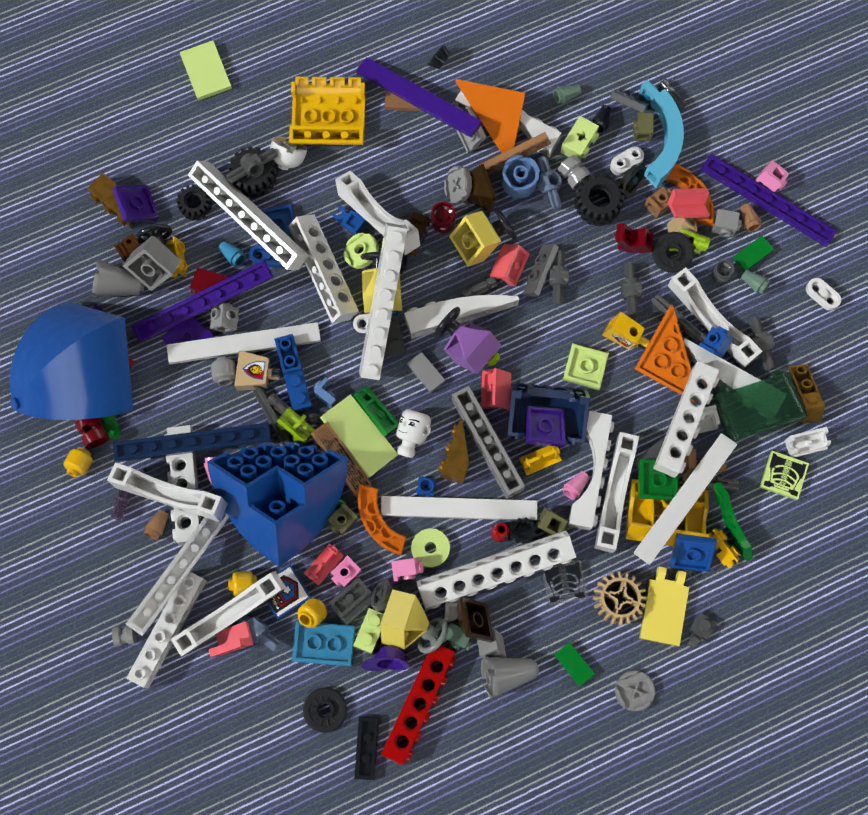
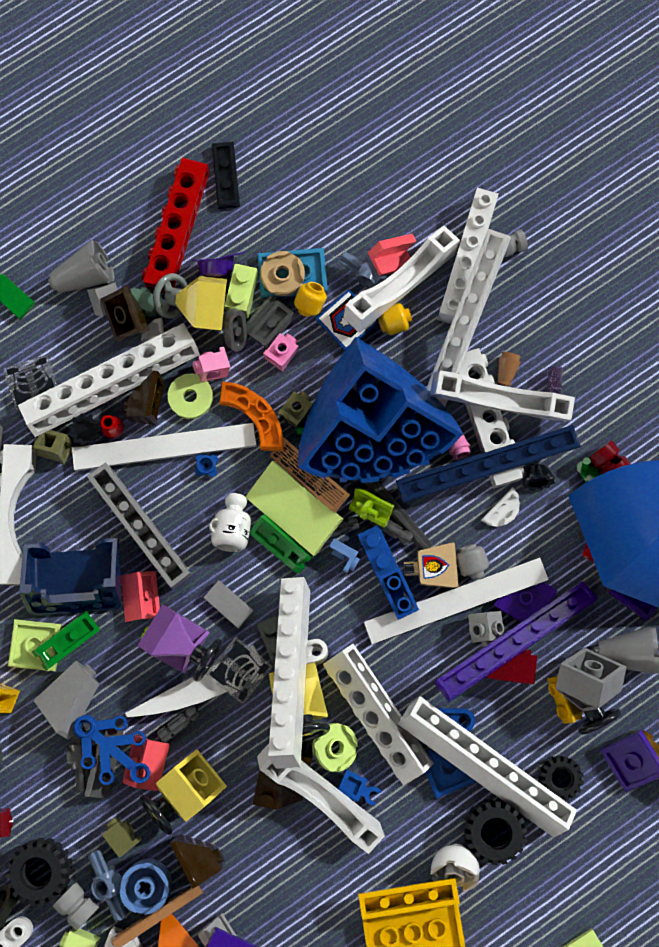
camera: 170 degrees right, 5 degrees up
yellow head [63,447,93,477] -> none
reddish brown piece [114,234,140,263] -> none
dark azure cone [219,241,246,267] -> none
dark grey axle [226,148,278,183] -> none
black wheel [303,687,347,733] -> none
coral hinge [304,543,344,586] -> none
dark red wheel [431,202,455,234] -> none
pearl gold slope [438,420,469,484] -> none
light grey tile [444,166,472,203] -> none
yellow hinge [519,446,562,475] -> none
dark purple plate [526,406,566,447] -> none
bright pink cone [563,471,590,500] -> none
none -> green plate [31,611,100,671]
none -> light grey slope [33,661,99,740]
none -> blue plant [73,715,151,785]
none -> olive brick [102,817,142,858]
none -> dark brown slope [124,371,164,425]
none -> tile [206,637,273,705]
none -> tan tile [260,251,305,296]
none -> white tile [481,487,520,527]
none -> black piece [521,464,555,491]

